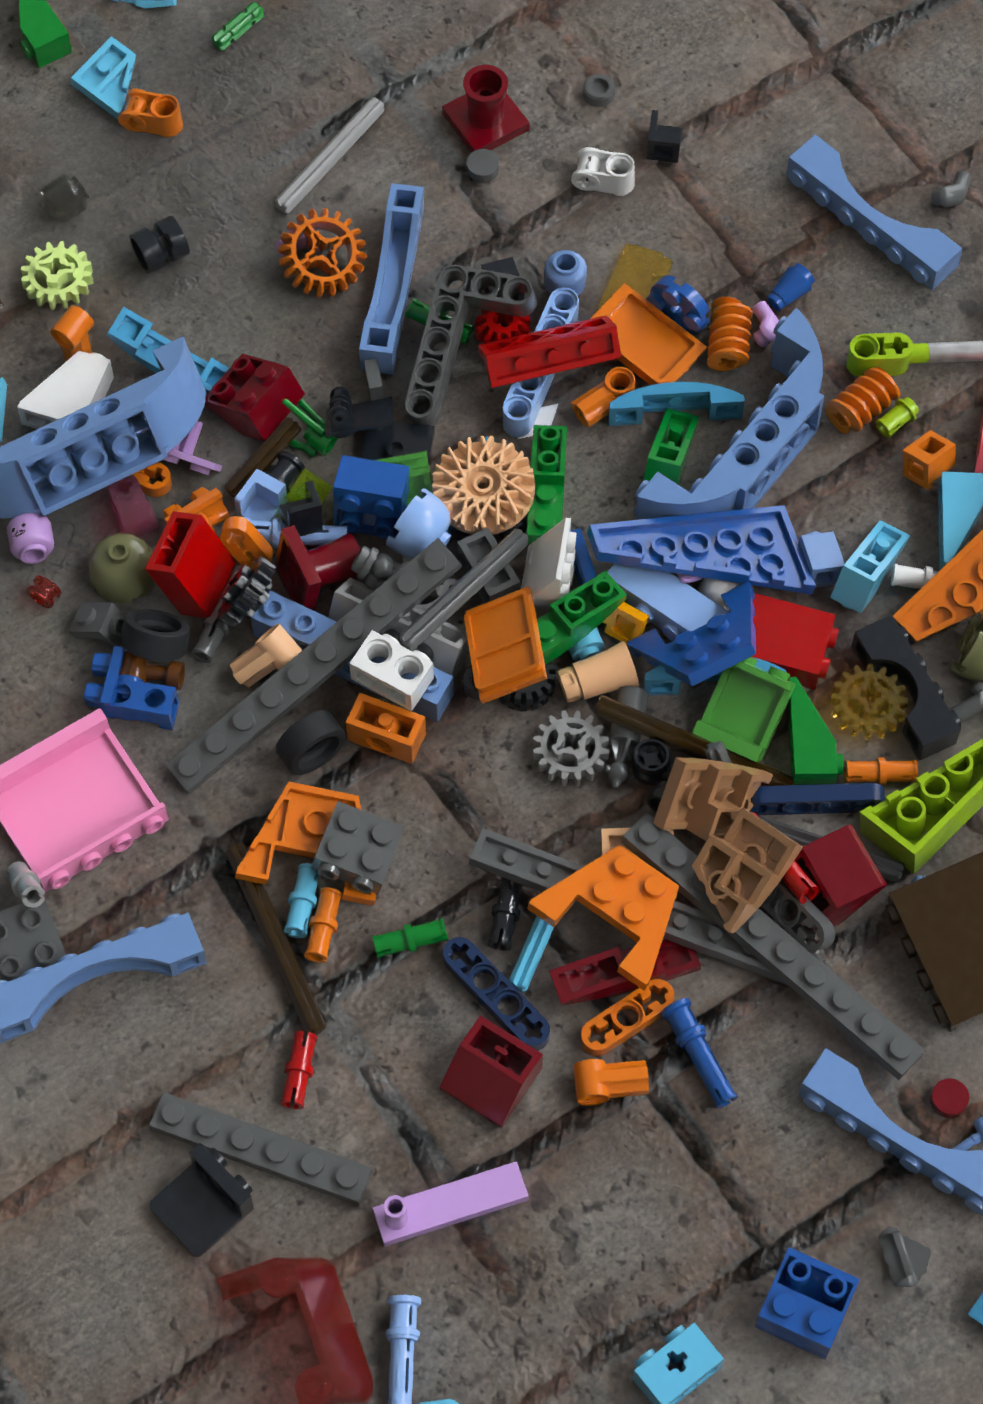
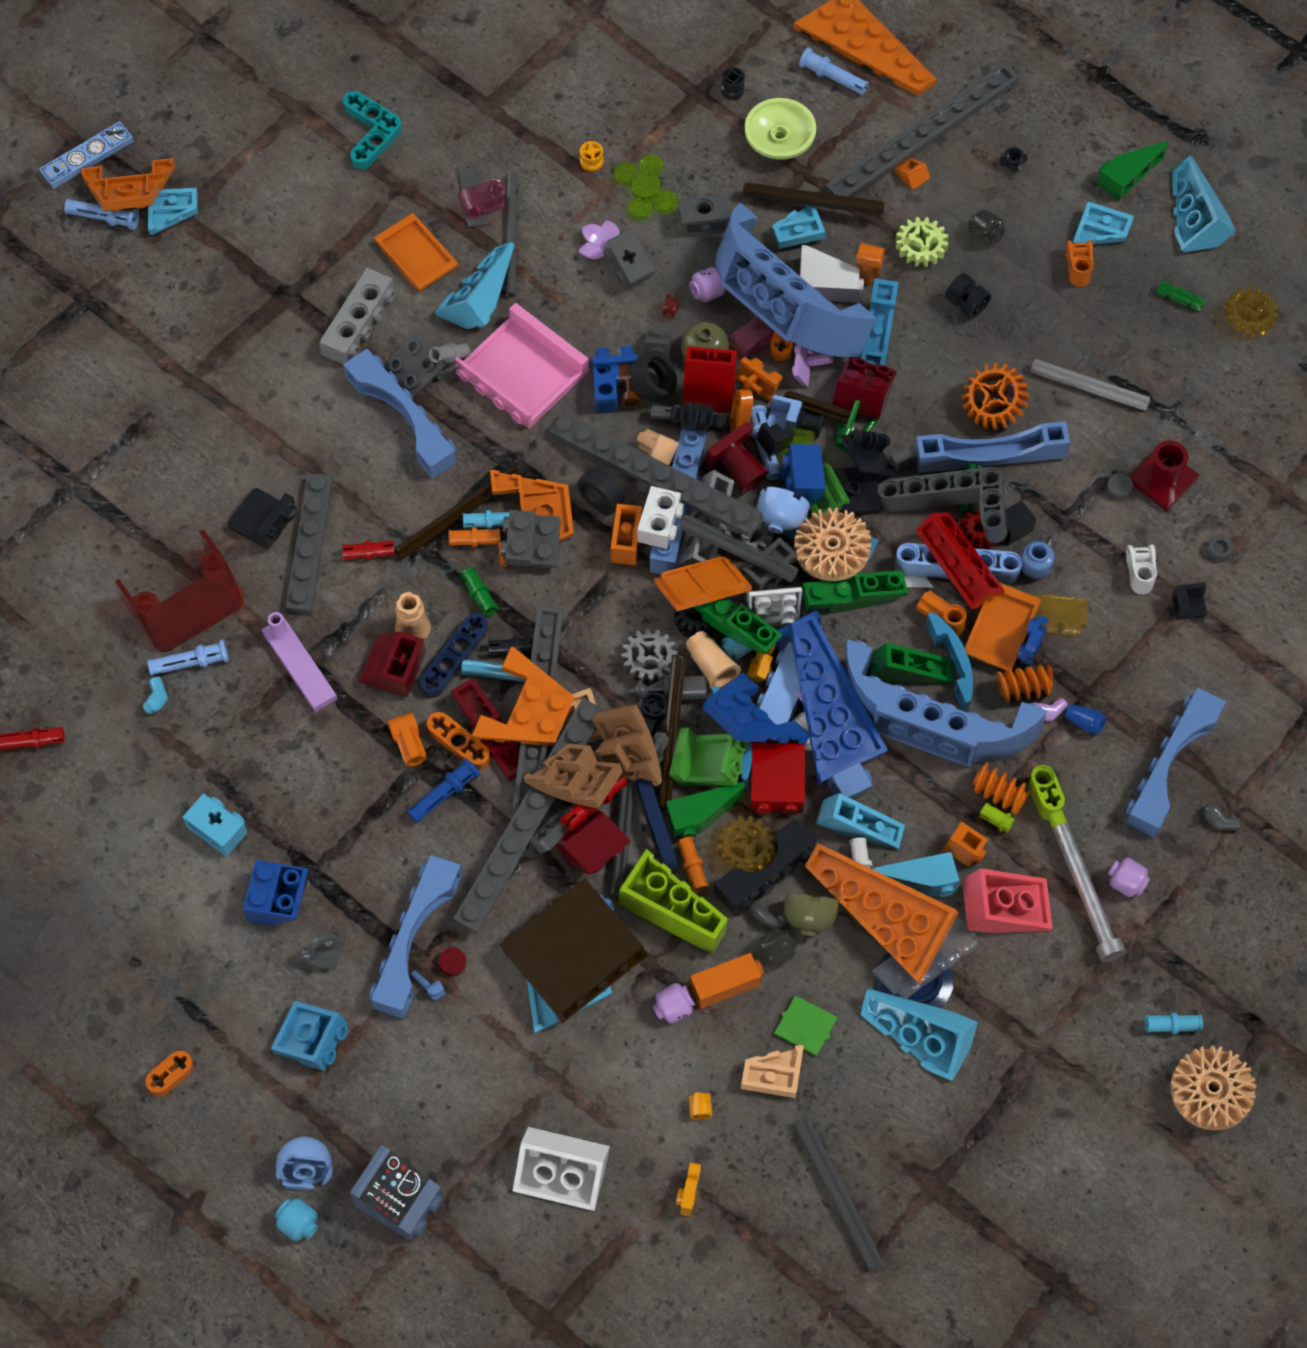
camera: 75 degrees right, 0 degrees up
dark grey piece [350,545,400,590] -> none
none -> light nougat plant [395,592,431,639]

